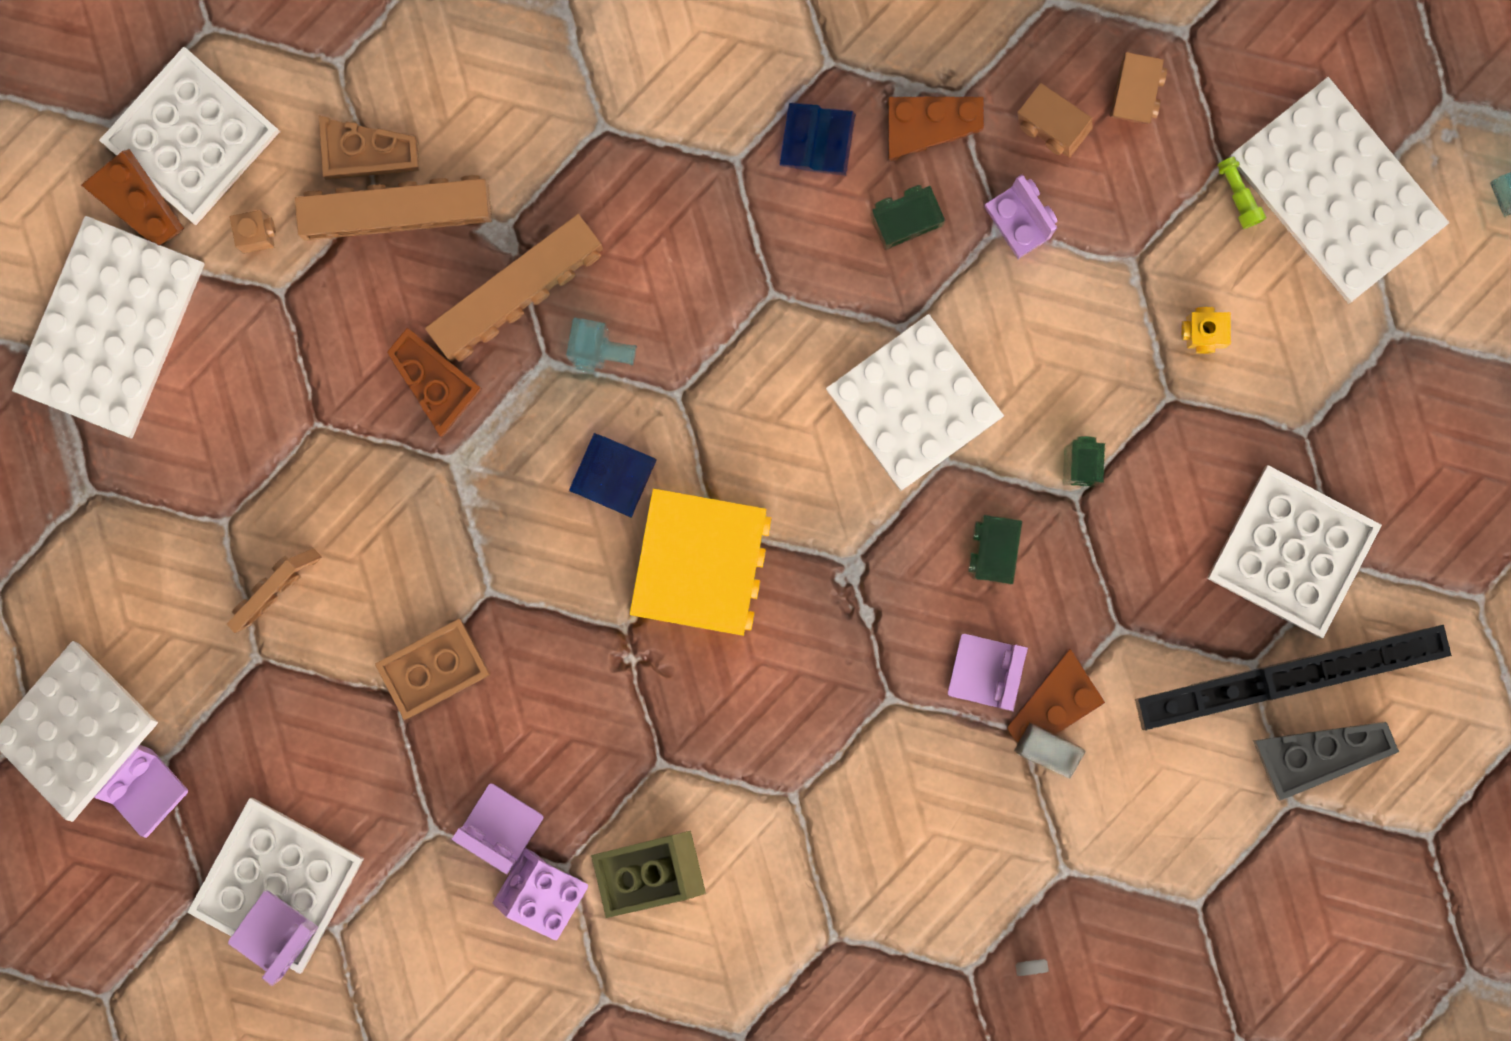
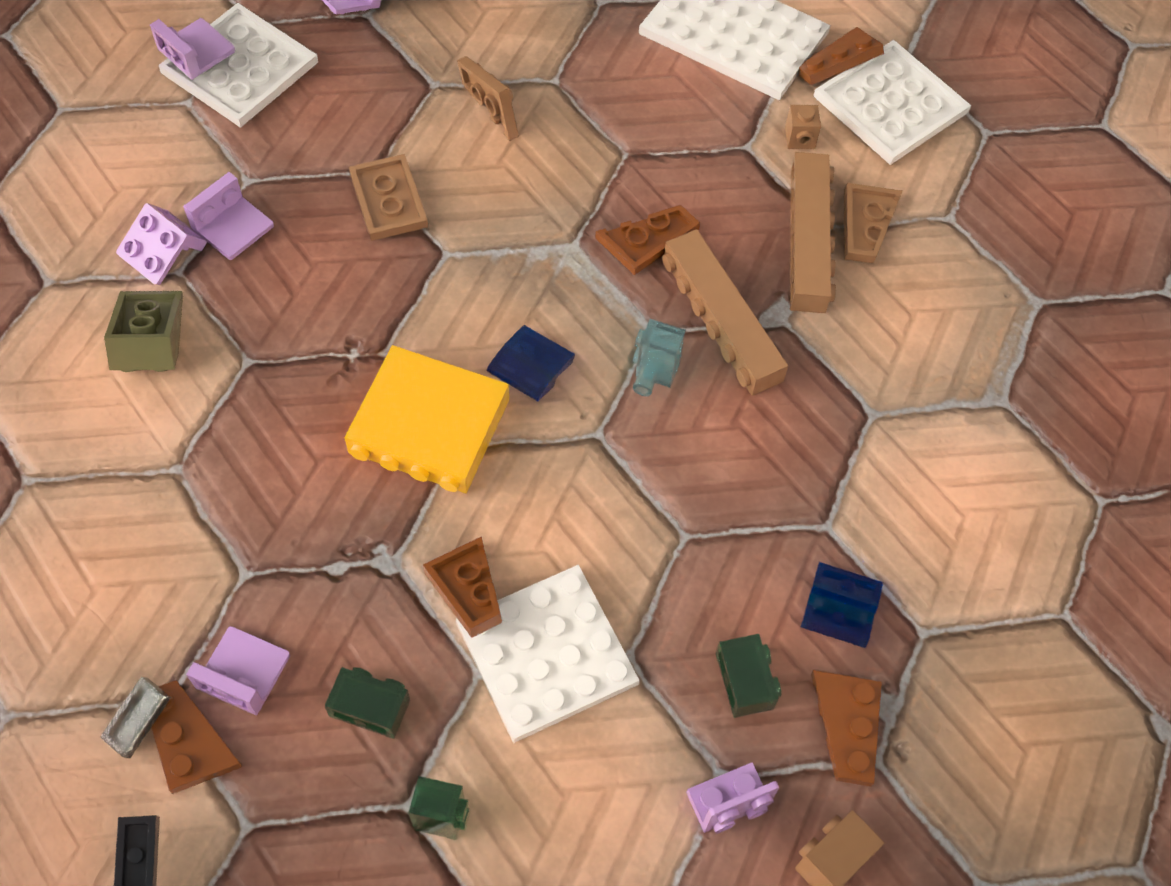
camera: 90 degrees right, 25 degrees down
none -> dark orange wing [423,536,502,638]

